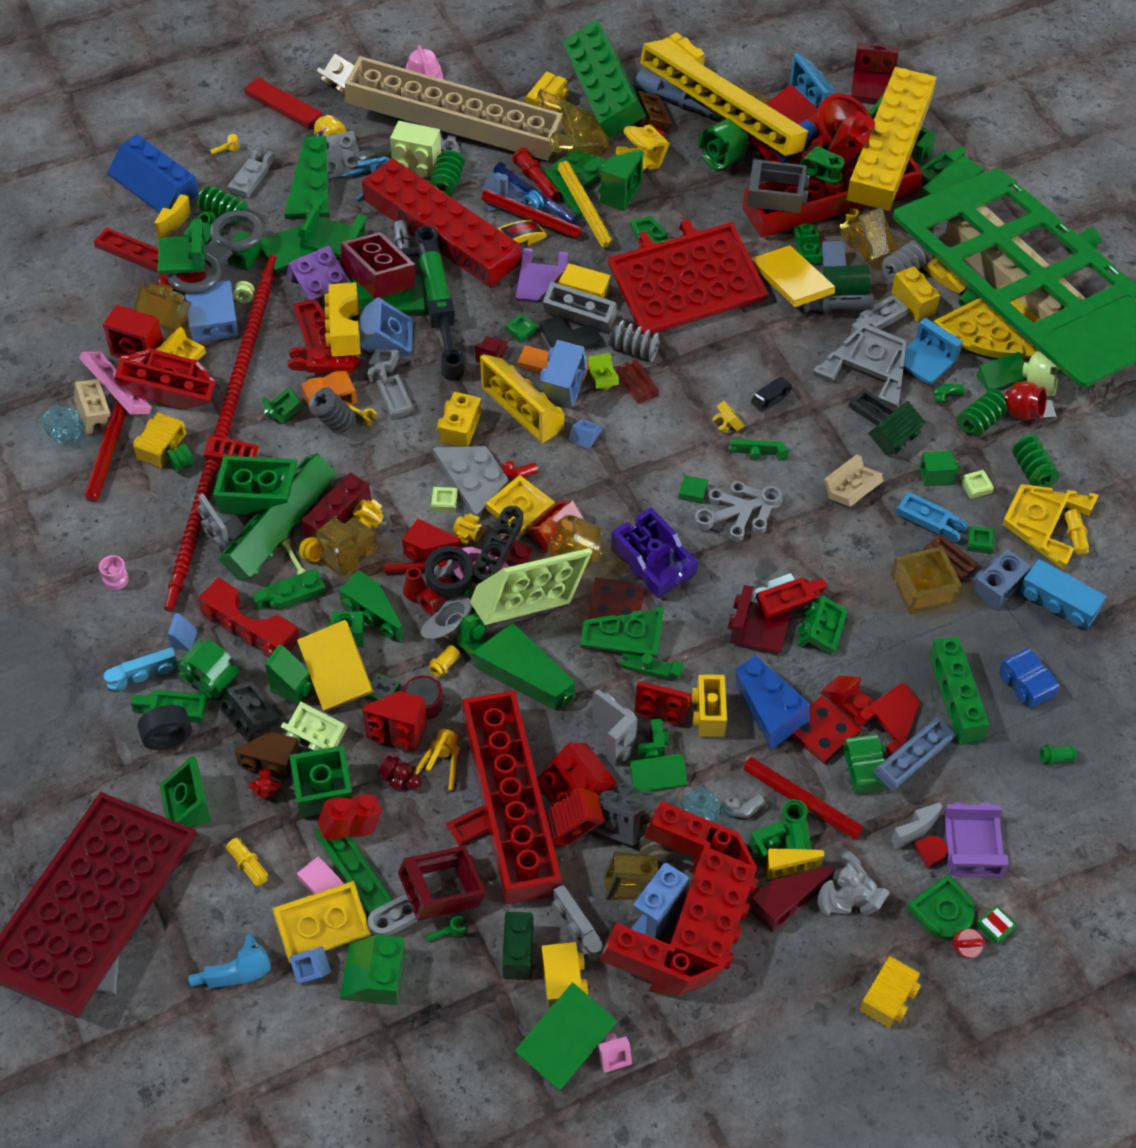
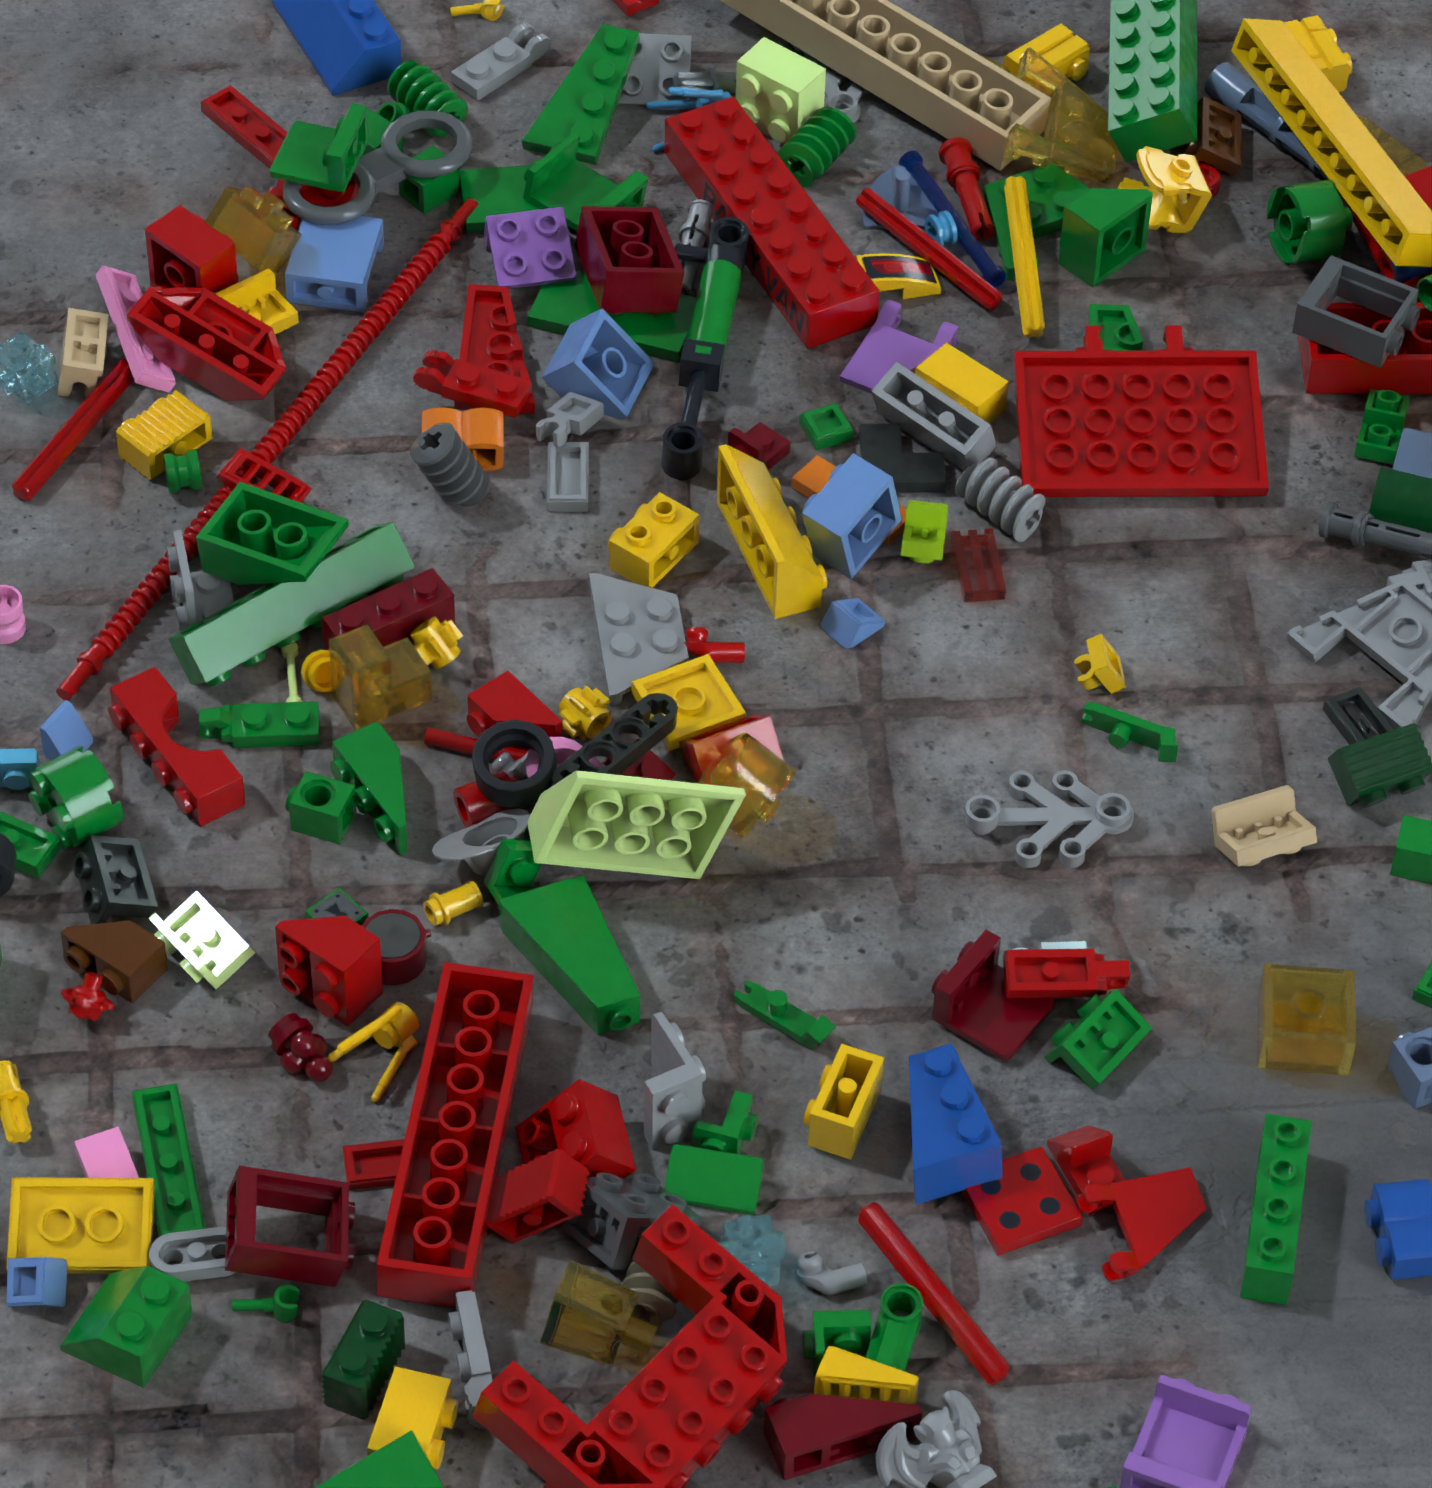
camera: 20 degrees right, 5 degrees down
yellow slope [154,194,191,239] -> none
yellowish green bush [233,281,255,304] -> none
green bracket [261,387,304,424] -> none
green slope [265,644,312,705] -> none
green brick [289,745,353,818] -> none
yellow tile [297,620,374,712] -> none
yellow head [314,115,346,136] -> none
red brick [317,794,382,840] -> none
yellow arch [324,282,361,356] -> none
yellow hand [348,405,377,427] -> none
red cone [403,567,427,602] -> none
yellowish green tile [431,487,458,513] -> none
green wing [580,607,664,658] -> none
clear red tile [588,577,645,619] -> none
dark purple piece [611,507,698,598] -> none
medium blue panel [632,863,689,940] -> none
red bracket [634,681,692,725] -> none
green tile [678,475,708,504] -> none
yellow tile [751,245,835,307] -> none
black beam [751,377,792,412] -> none
green brick [843,734,888,794] -> none
sand blue tile [873,716,957,792] -> none
light grey slope [891,802,942,850] -> none
dark azure hinge [895,492,968,543] -> none
red tile [913,836,948,869] -> none
copper tile [923,534,978,582] -> none
green pin [1039,744,1076,766] -> none

